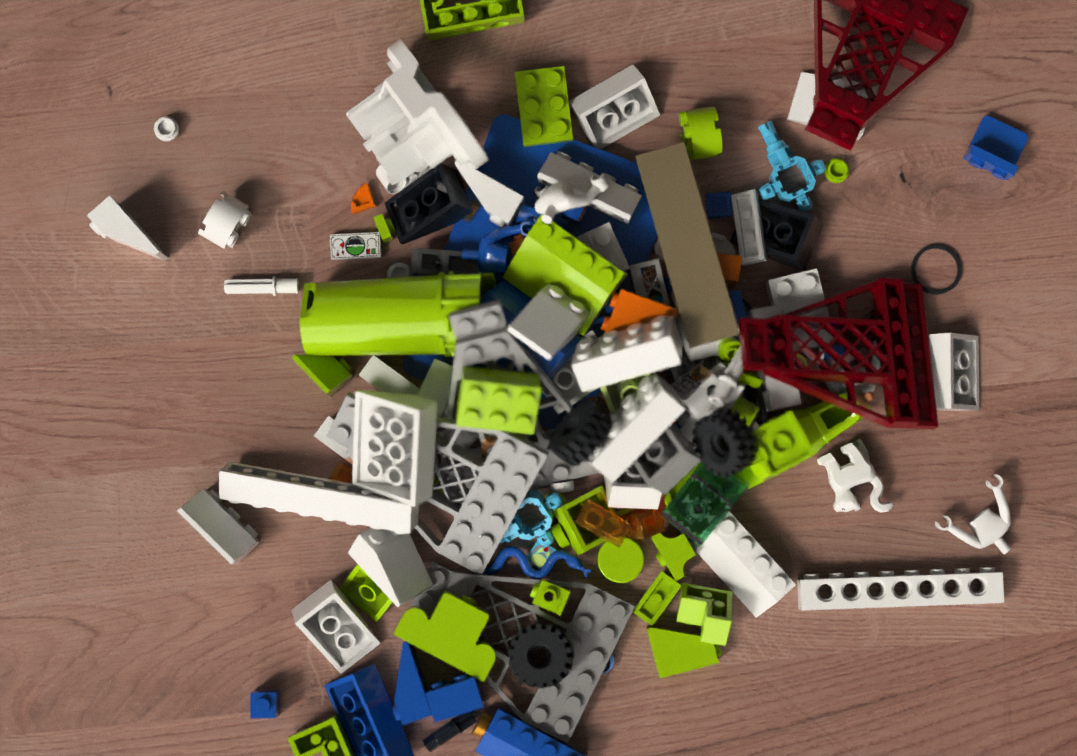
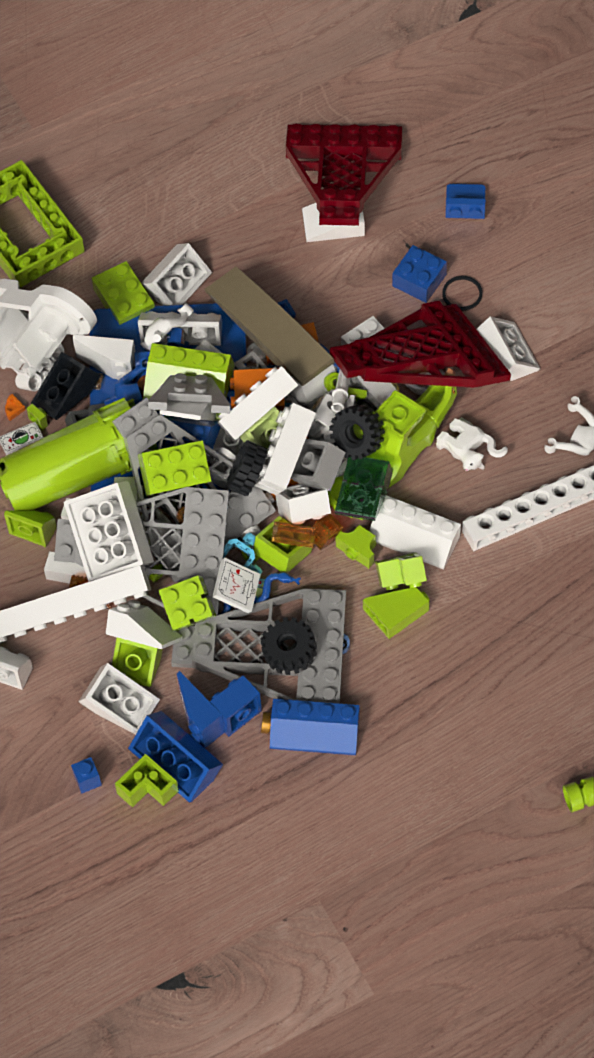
camera: 25 degrees left, 25 degrees down
lime brick [393,591,496,682] -> none
black piece [422,710,479,752] -> none
lime brick [530,579,570,615] -> none
lime tile [551,523,571,549] -> none
lime head [597,536,644,583] -> none
lime plate [632,571,682,627] -> none
lime brick [678,106,723,160] -> none
black slope [730,200,823,270] -> none
white tile [731,189,767,266] -> none
medium azure piece [758,121,826,212] -> none
lime plate [824,158,849,183] -> none
none -> light grey wing [148,374,230,414]
none -> lime piece [158,575,216,631]
none -> white tile [212,558,260,613]
none -> white tile [217,447,236,463]
none -> blue brick [392,245,447,303]

